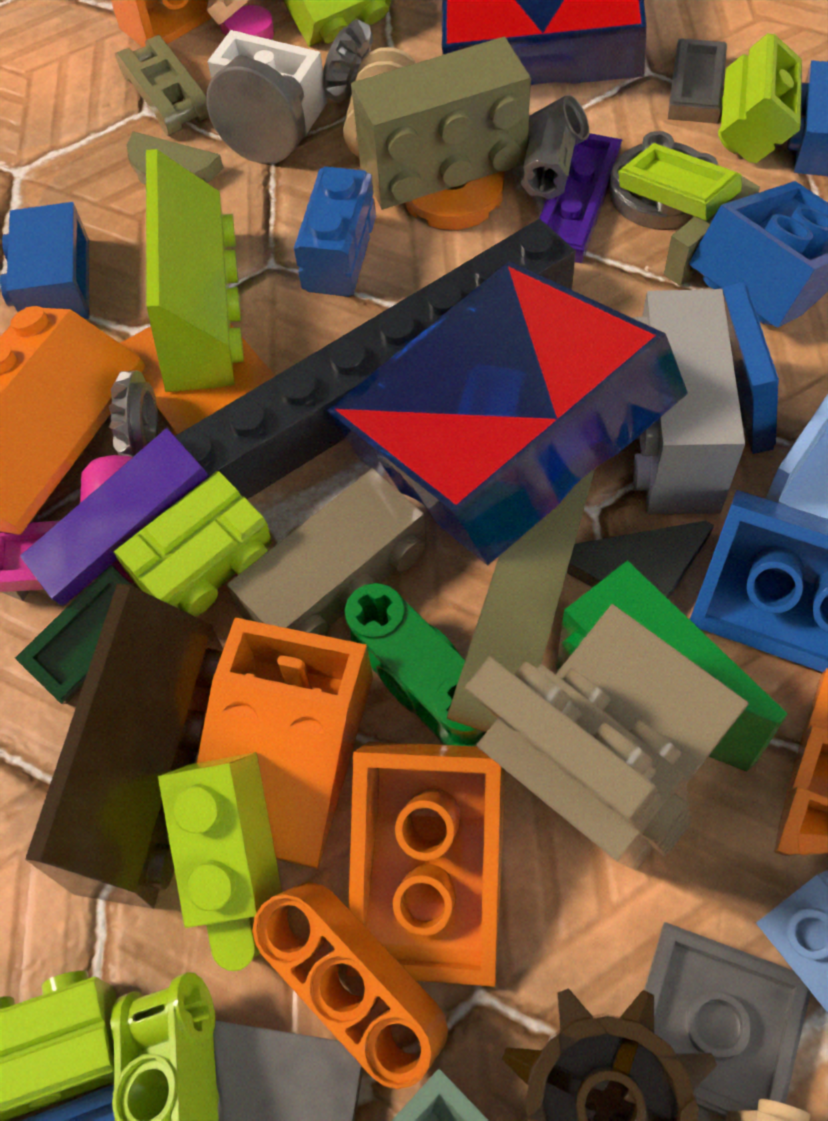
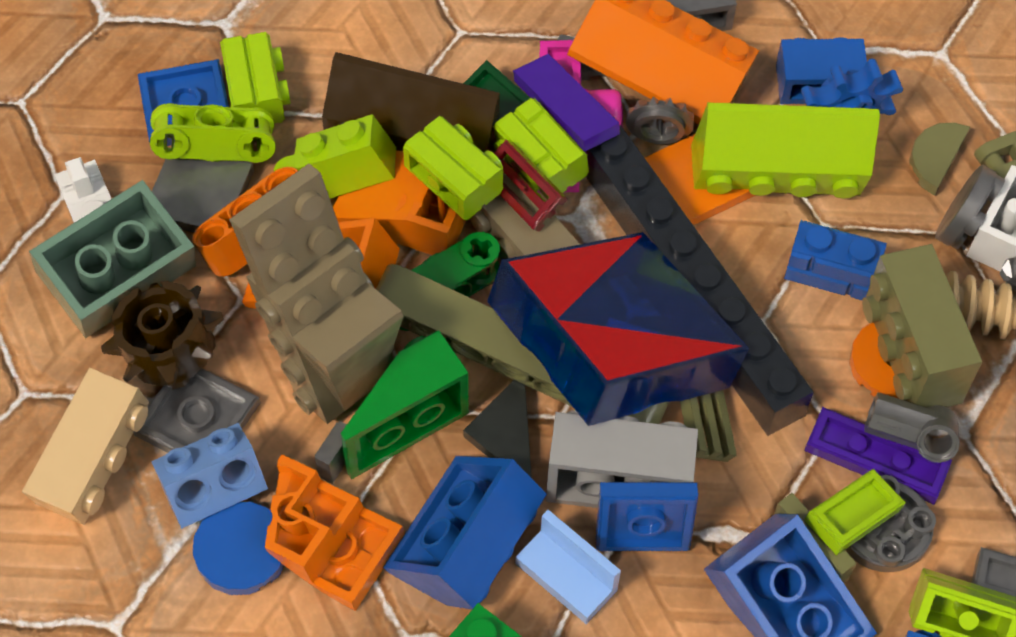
camera: 90 degrees right, 0 degrees up
none -> flat silver tile [315,421,347,484]
none -> lime brick [403,116,503,221]
none -> dark red tile [494,139,568,232]
none -> blue gear [801,59,903,116]

